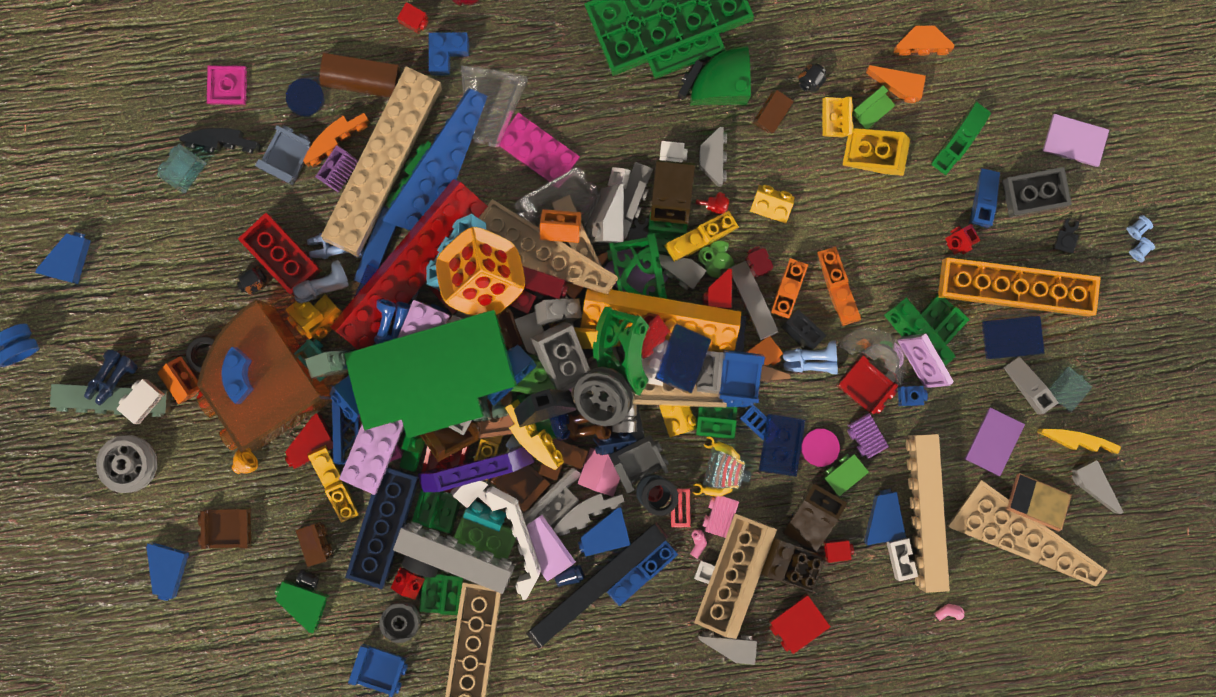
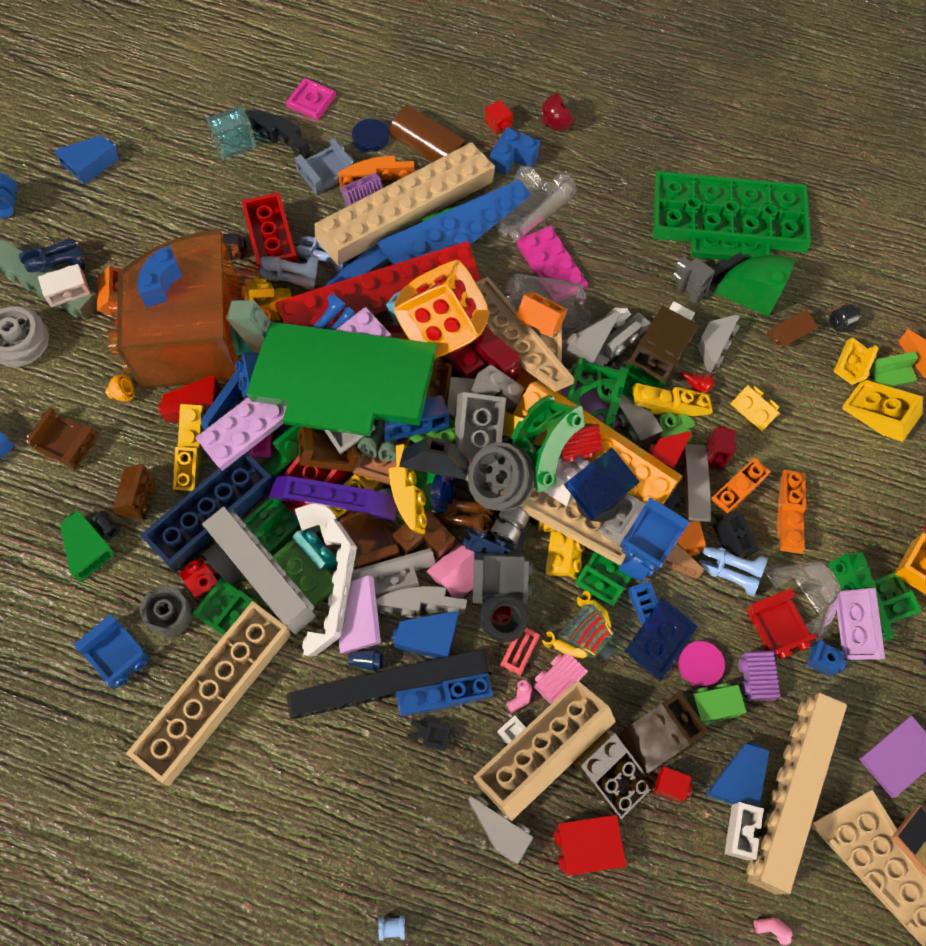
camera: 25 degrees right, 20 degrees down
none -> black plate [407,721,451,752]
none -> dark grey hips [672,256,715,304]

